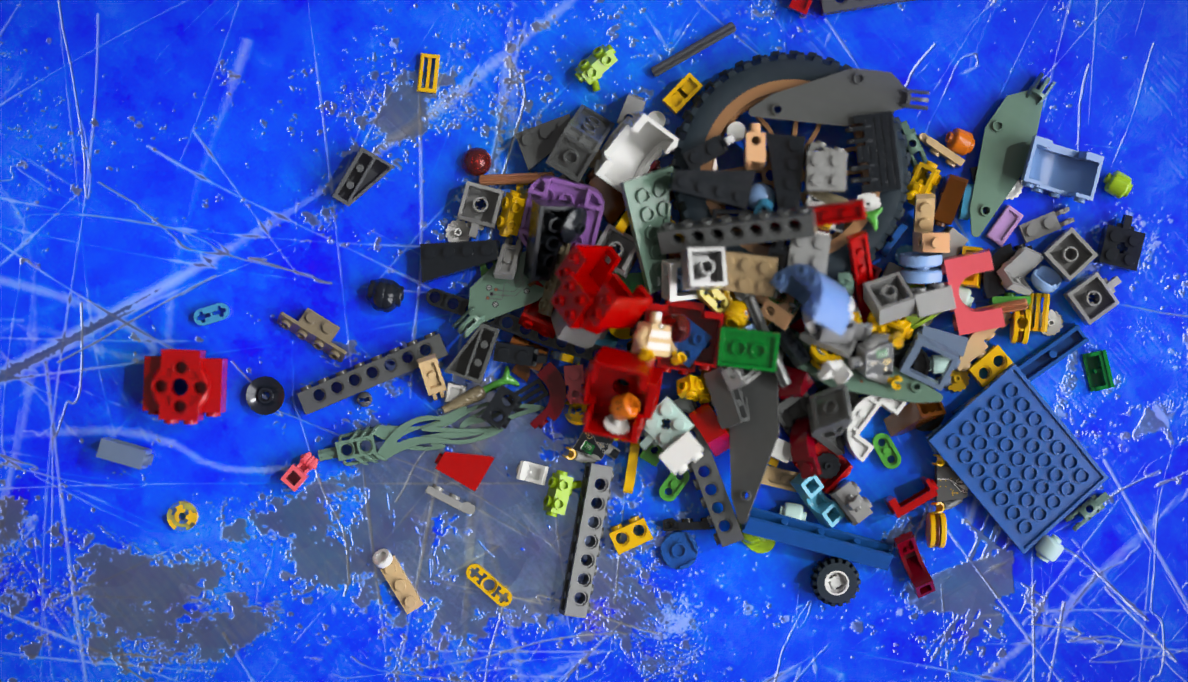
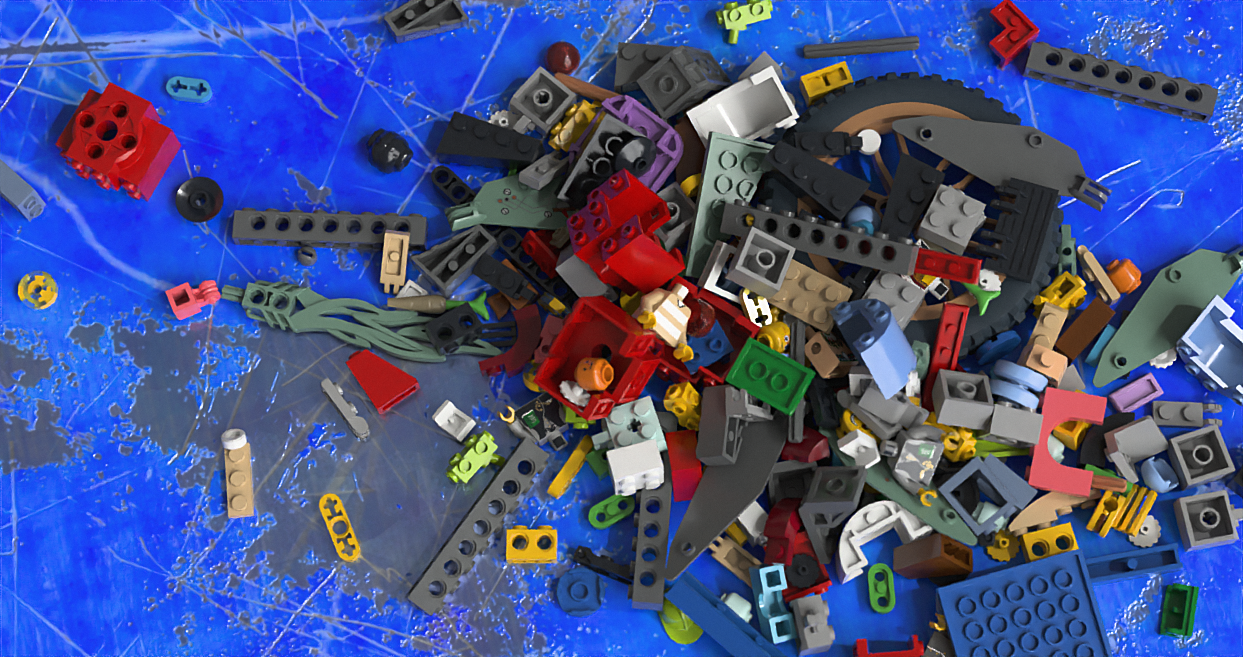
camera: 30 degrees right, 15 degrees down
dark tan bracket [277,308,347,362] -> none
light nougat torso [743,123,766,171] -> none

